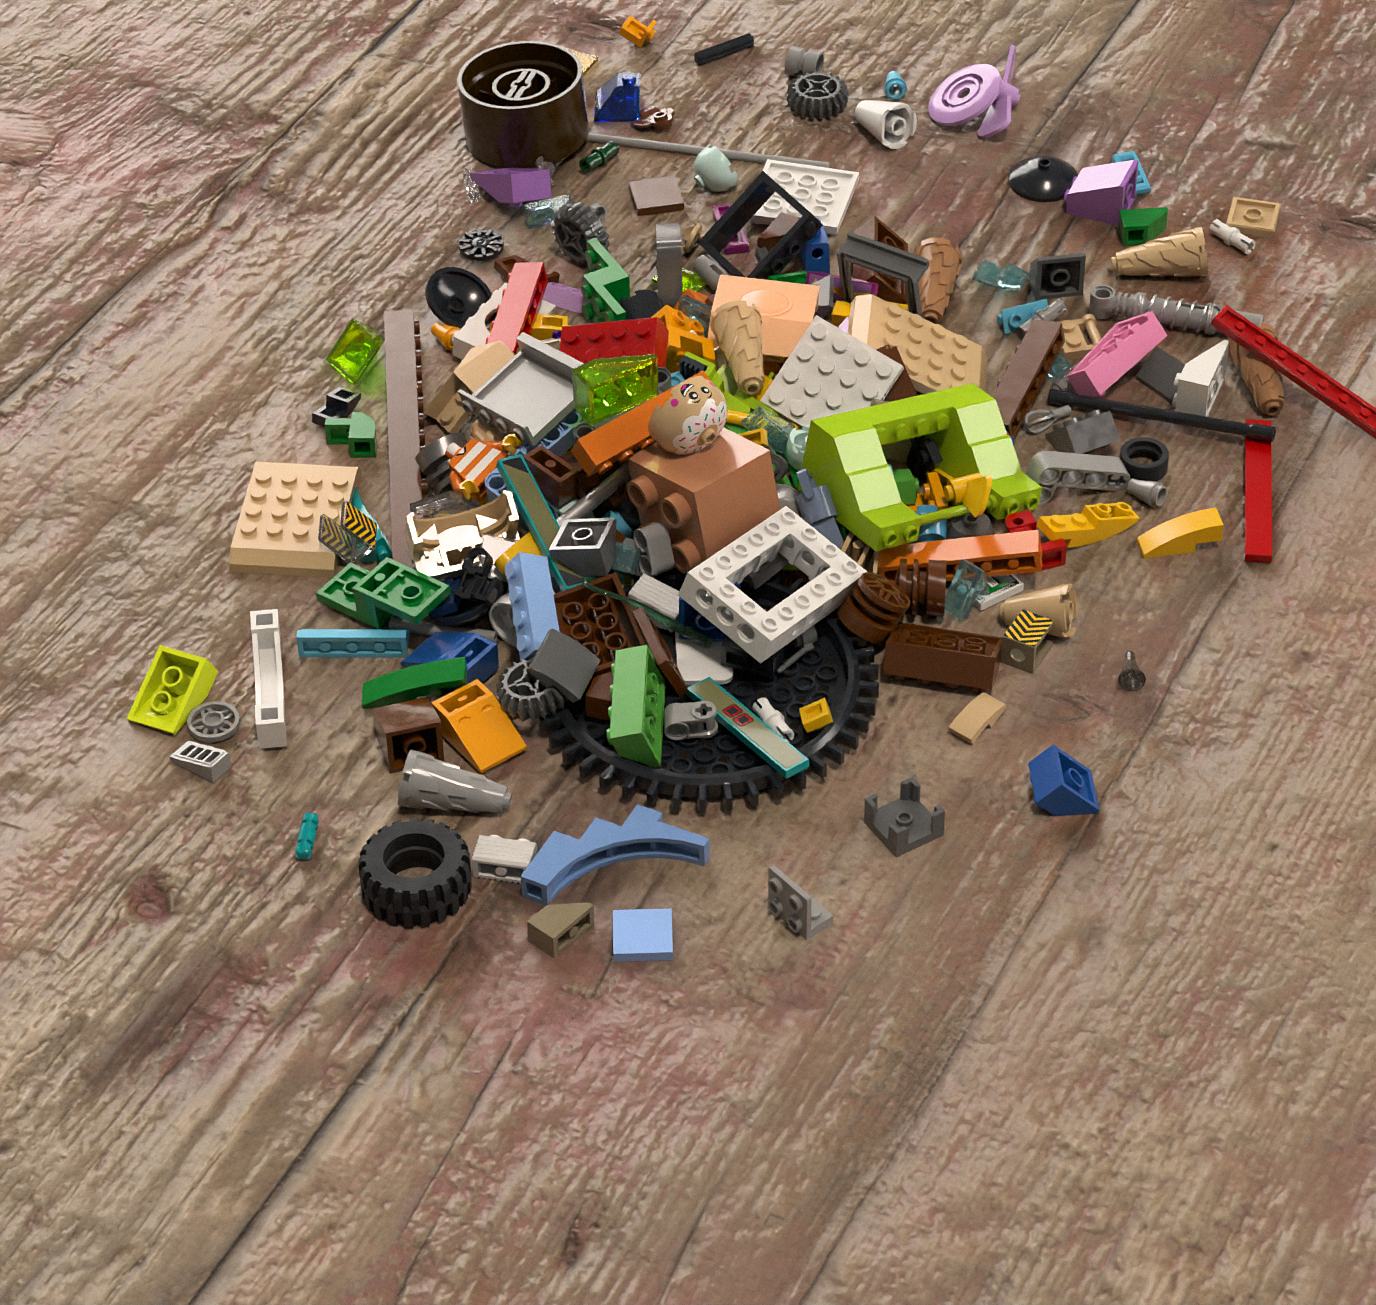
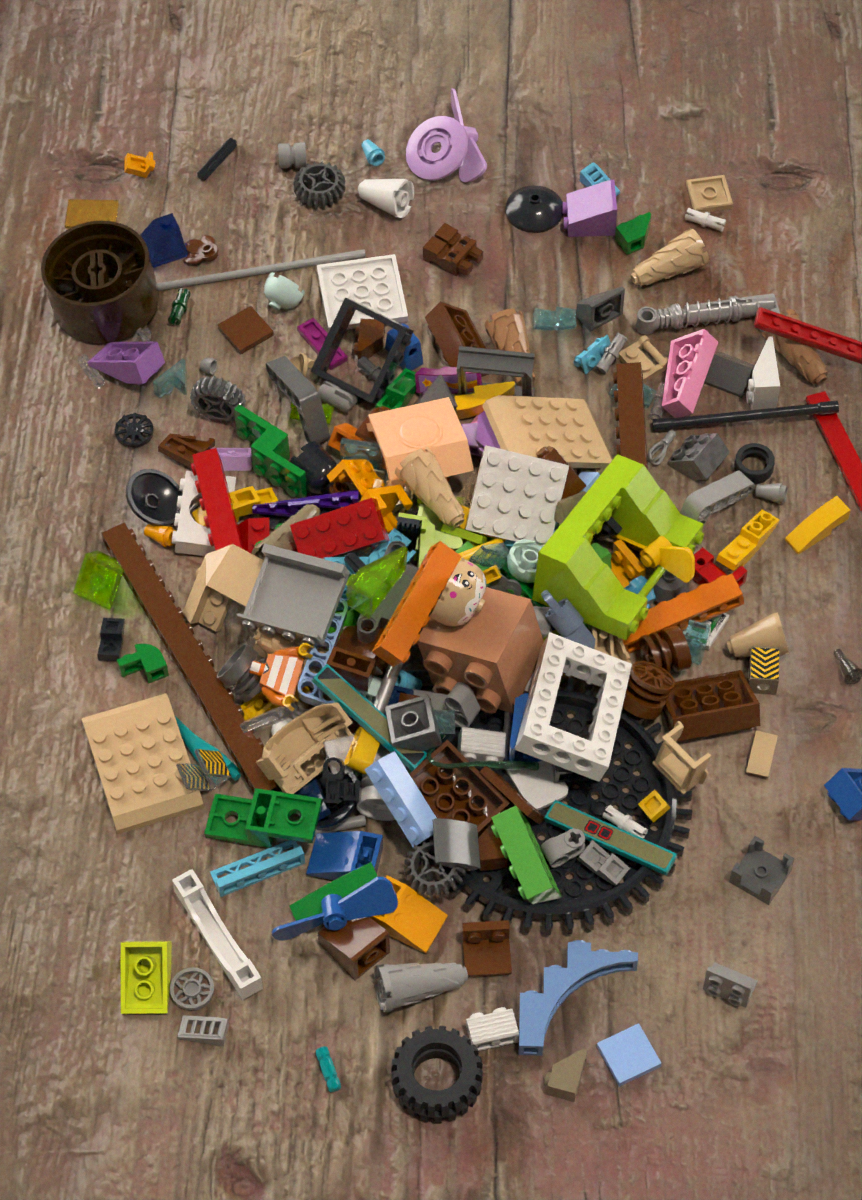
camera: 25 degrees left, 15 degrees up
none -> blue piece [272,877,398,941]
none -> reddish brown hips [423,223,483,276]
none -> reddish brown bracket [462,920,512,977]
none -> light grey slope [577,840,630,886]
none -> tan piece [652,721,711,794]

